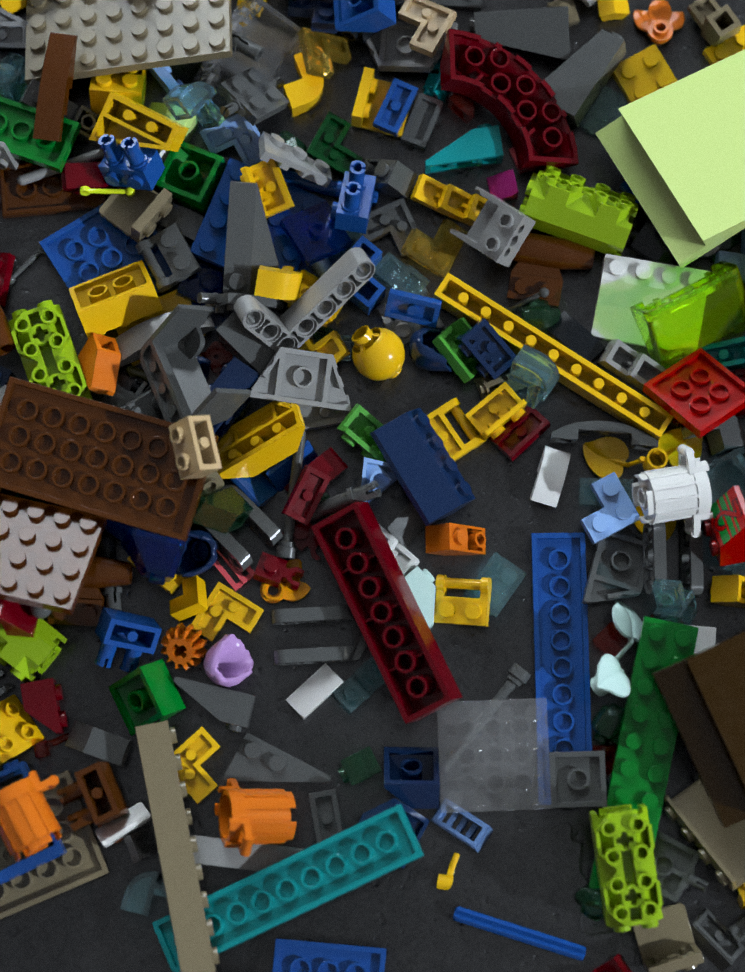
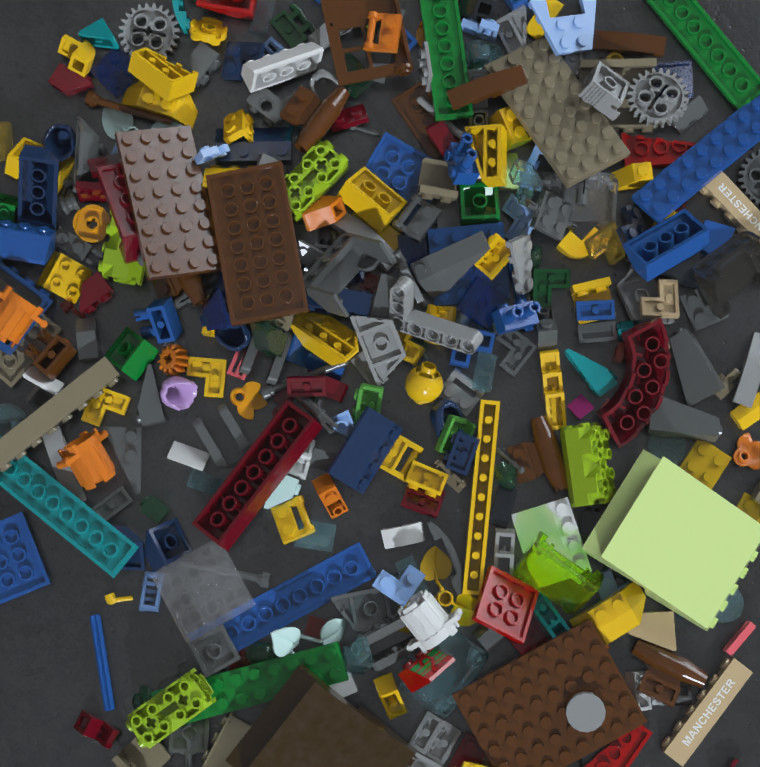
camera: 65 degrees right, 5 degrees up
neon yellow hinge [80,186,136,197] -> none
tan brick [168,415,222,480] -> none
yellow piece [169,575,208,622] -> none
dark red plate [253,552,304,590] -> none
yellow brick [254,265,303,300] -> none
blue plate [384,288,442,328] -> none
clear yellow plate [400,219,468,278] -> none
light grey piece [450,186,536,267] -> none
clear light blue brick [509,344,559,409] -> none

